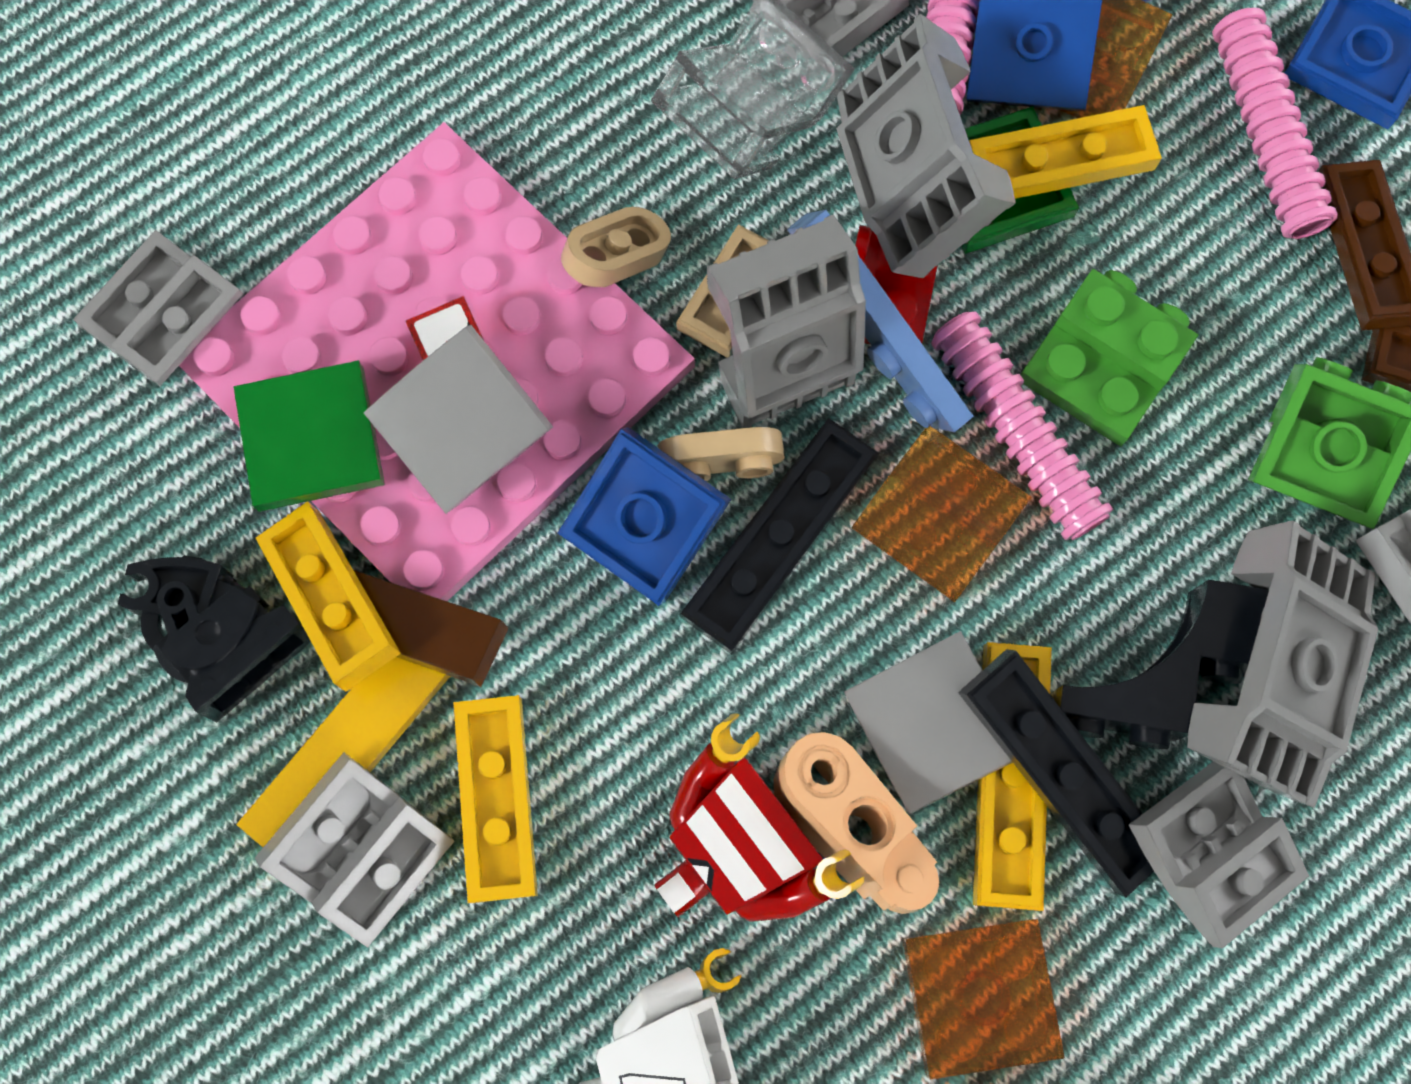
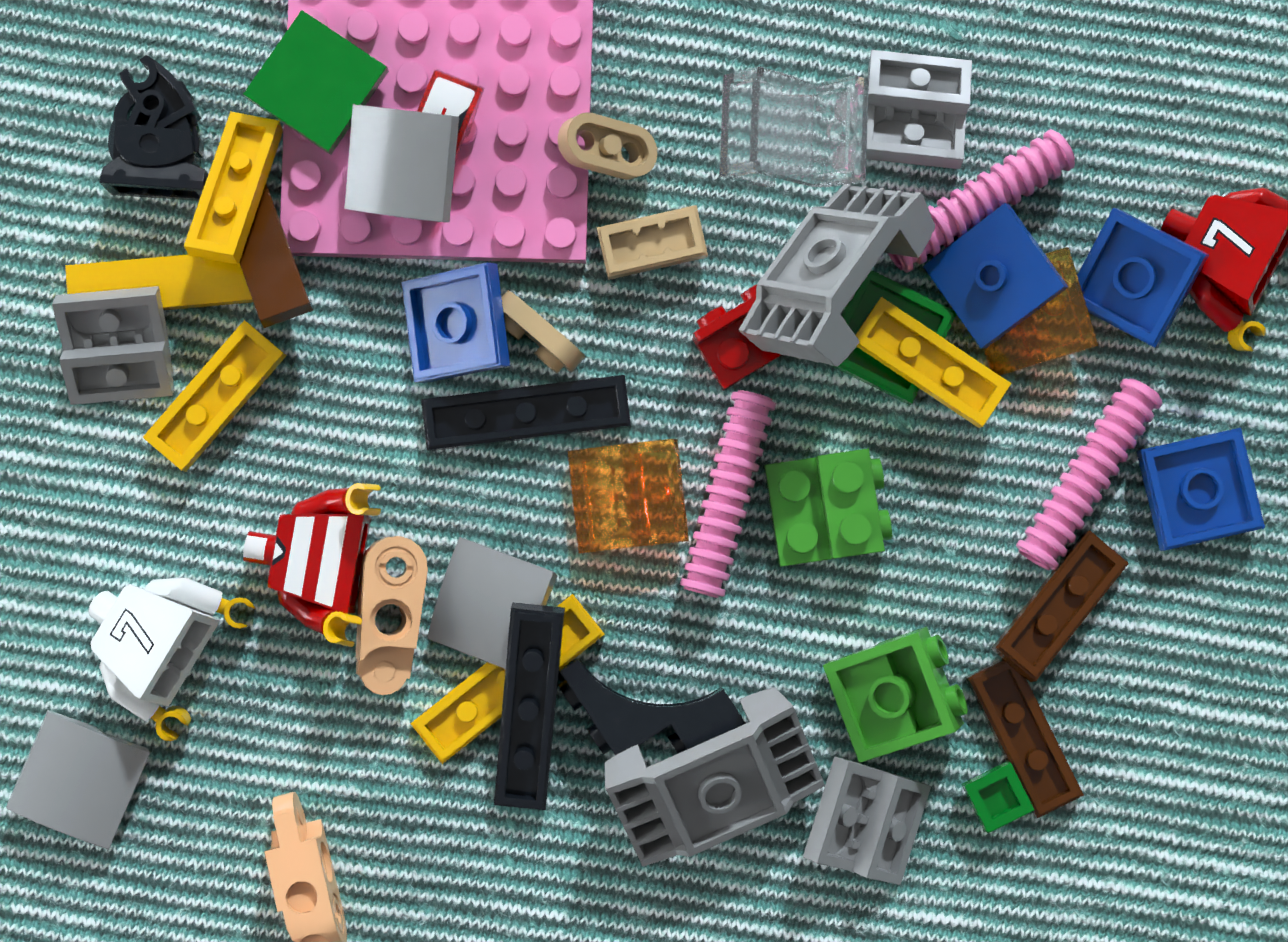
camera: 45 degrees right, 10 degrees up
light grey plate [707,215,866,428] -> none
medium blue plate [787,210,974,432] -> none
clear orange plate [902,919,1065,1080] -> none
light grey slope [1129,761,1309,948] -> none

